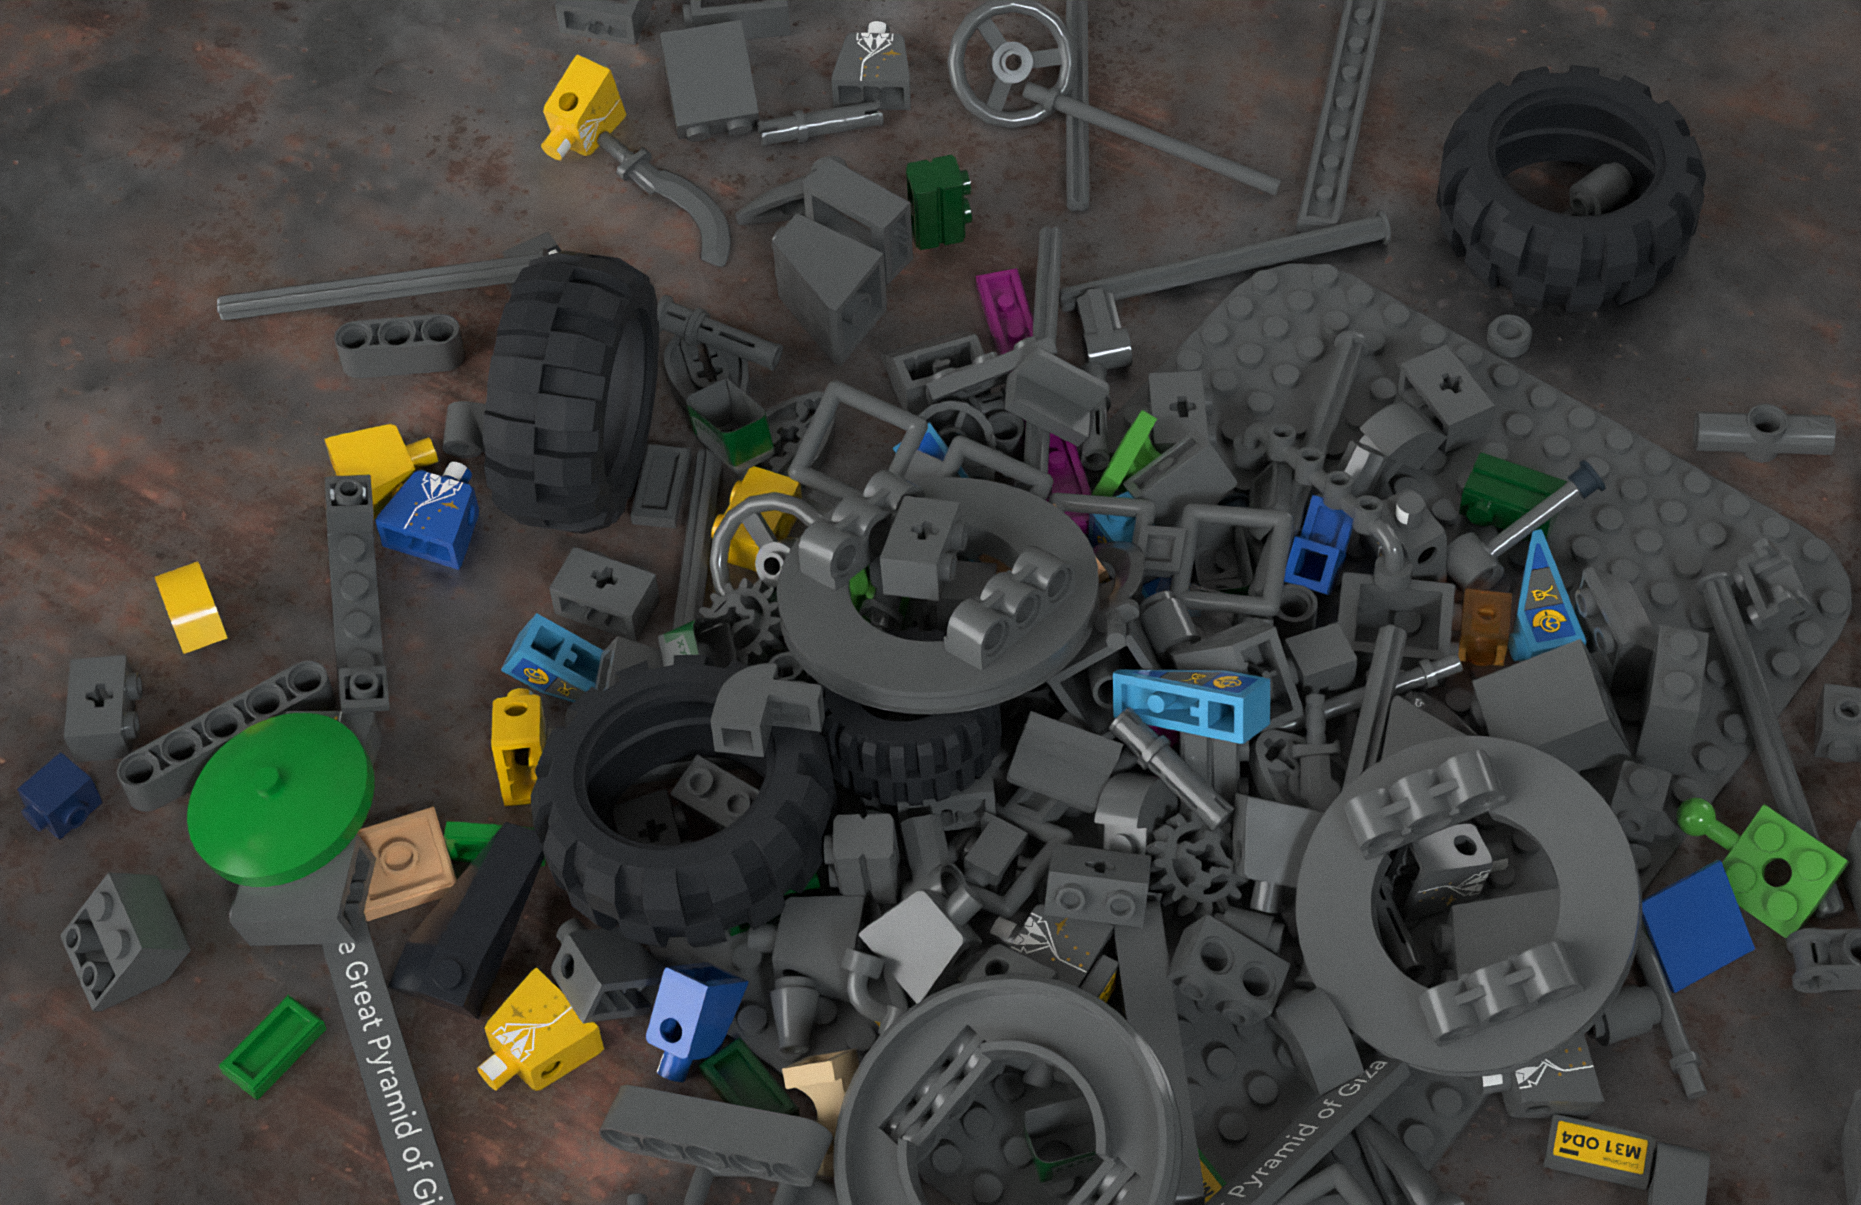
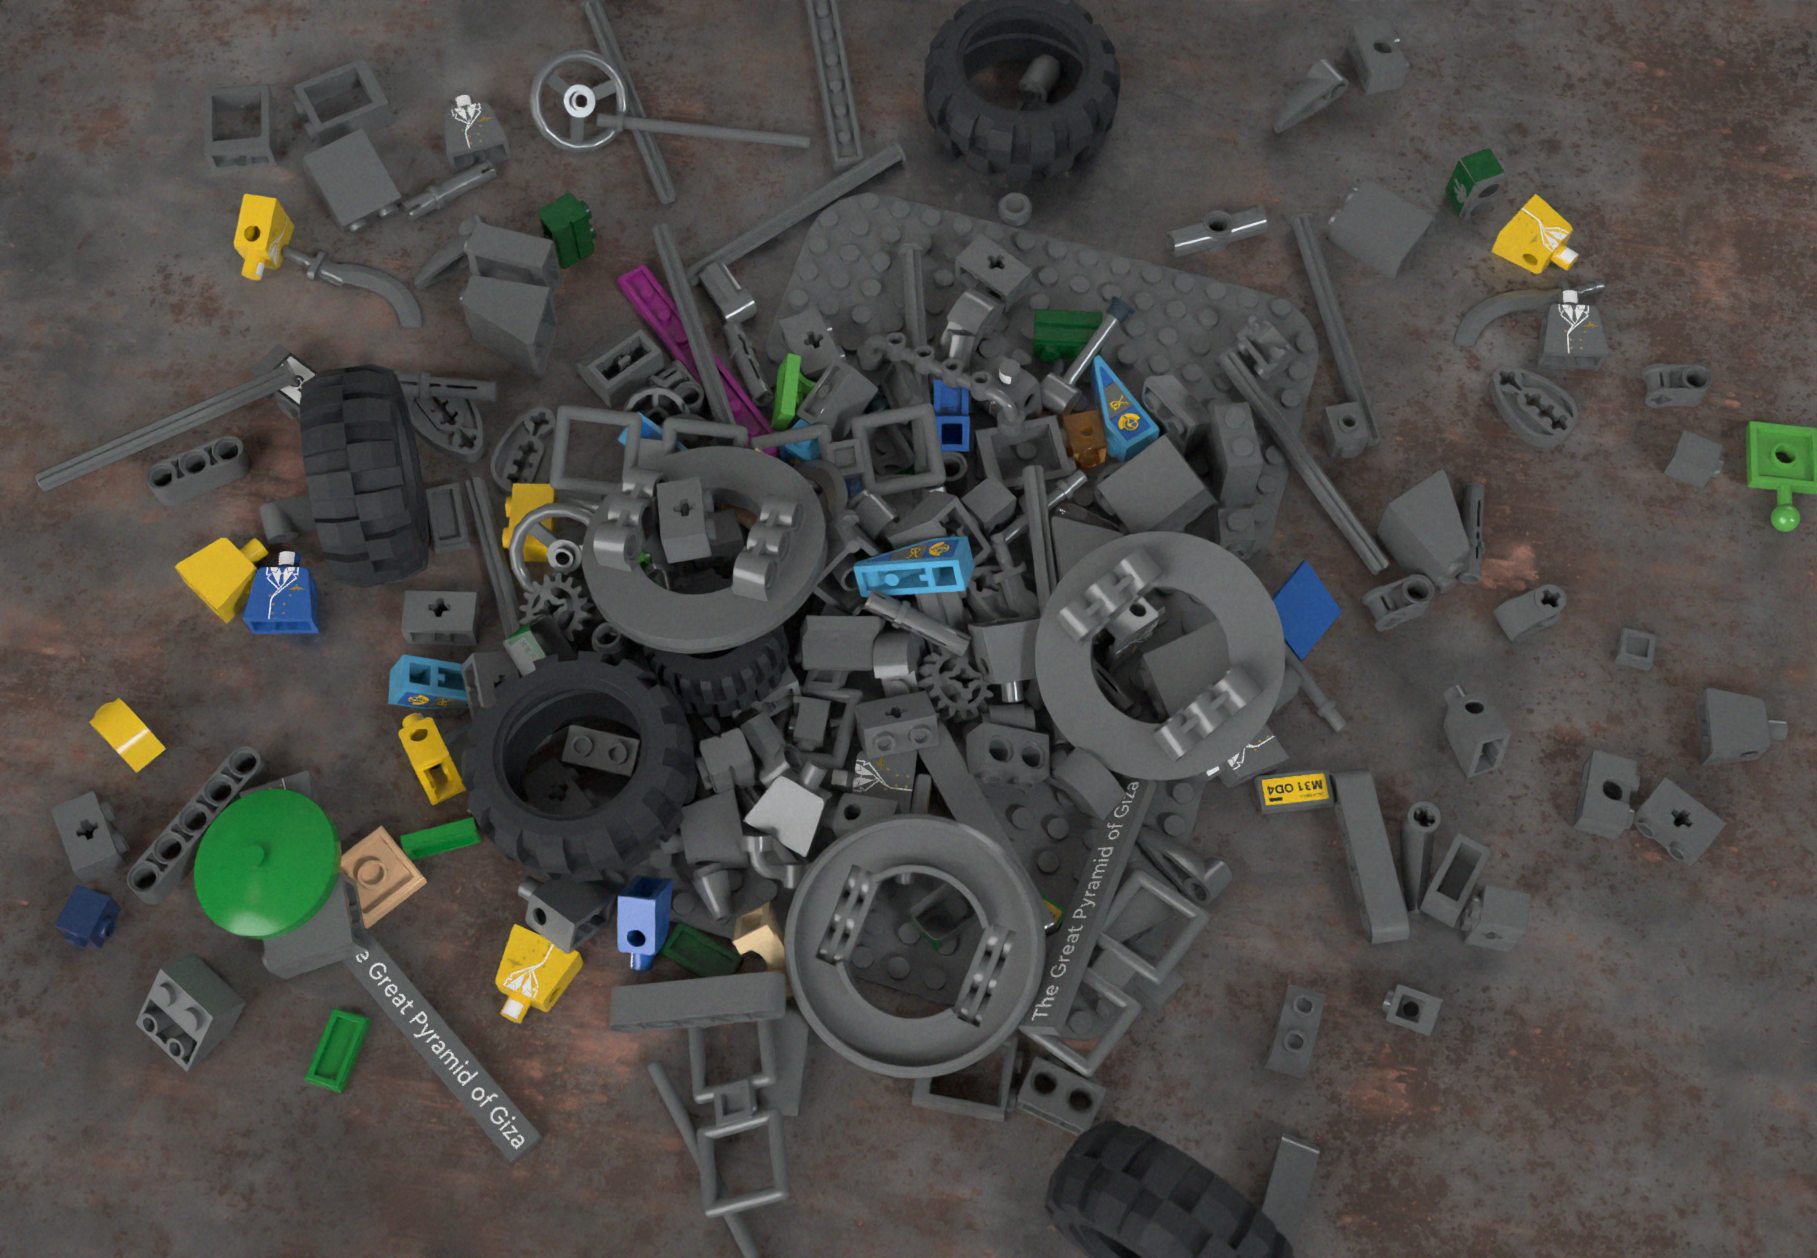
camera: 25 degrees left, 10 degrees up
dark grey slope [325,475,389,713] -> none
black wedge [388,822,545,1020] -> none
dark grey piece [686,378,775,474] -> none
dark grey brick [710,663,825,757] -> none
dark grey plate [925,336,1058,405] -> none
dark grey panel [1004,348,1110,446] -> none
bright green plate [1676,798,1849,938] -> none

